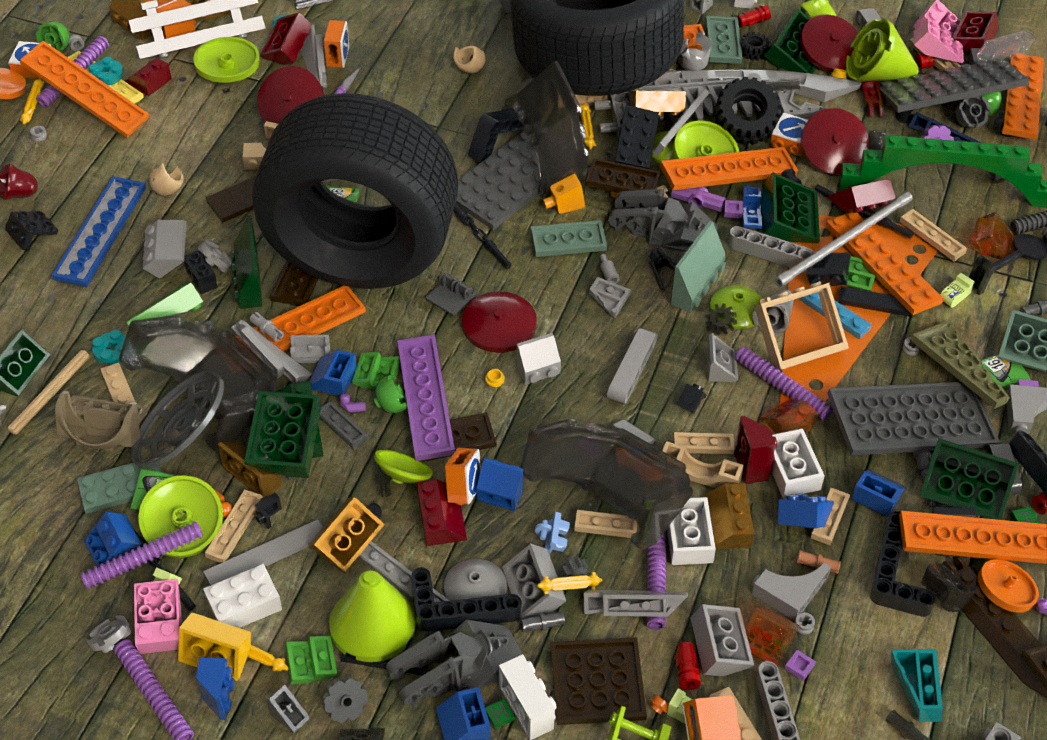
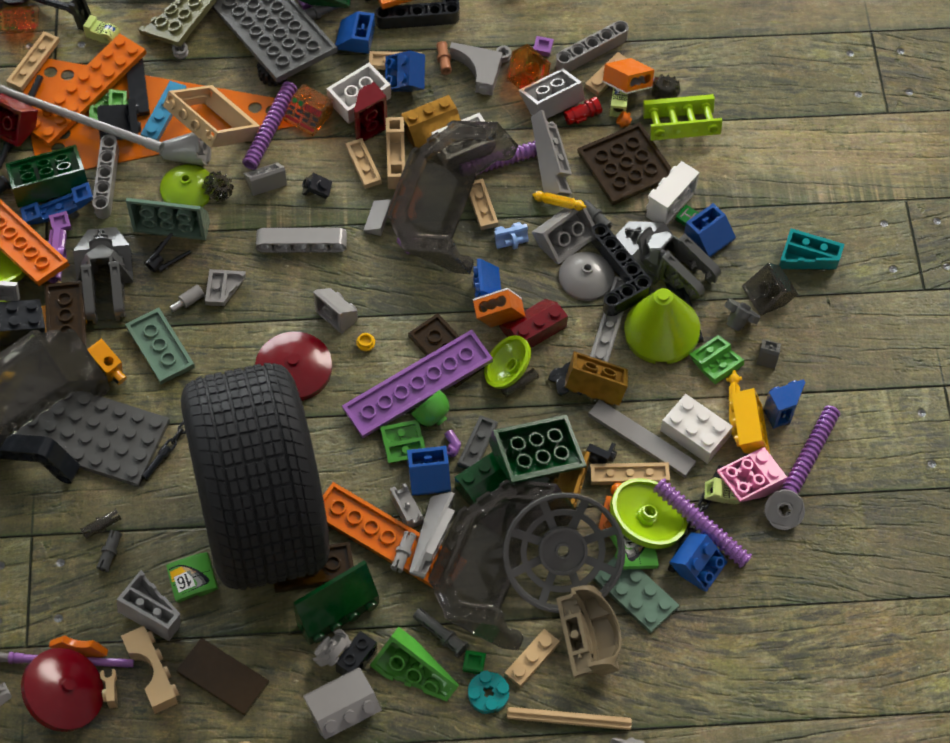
camera: 115 degrees left, 10 degrees up
dark grey gear [562,556,588,577] -> none

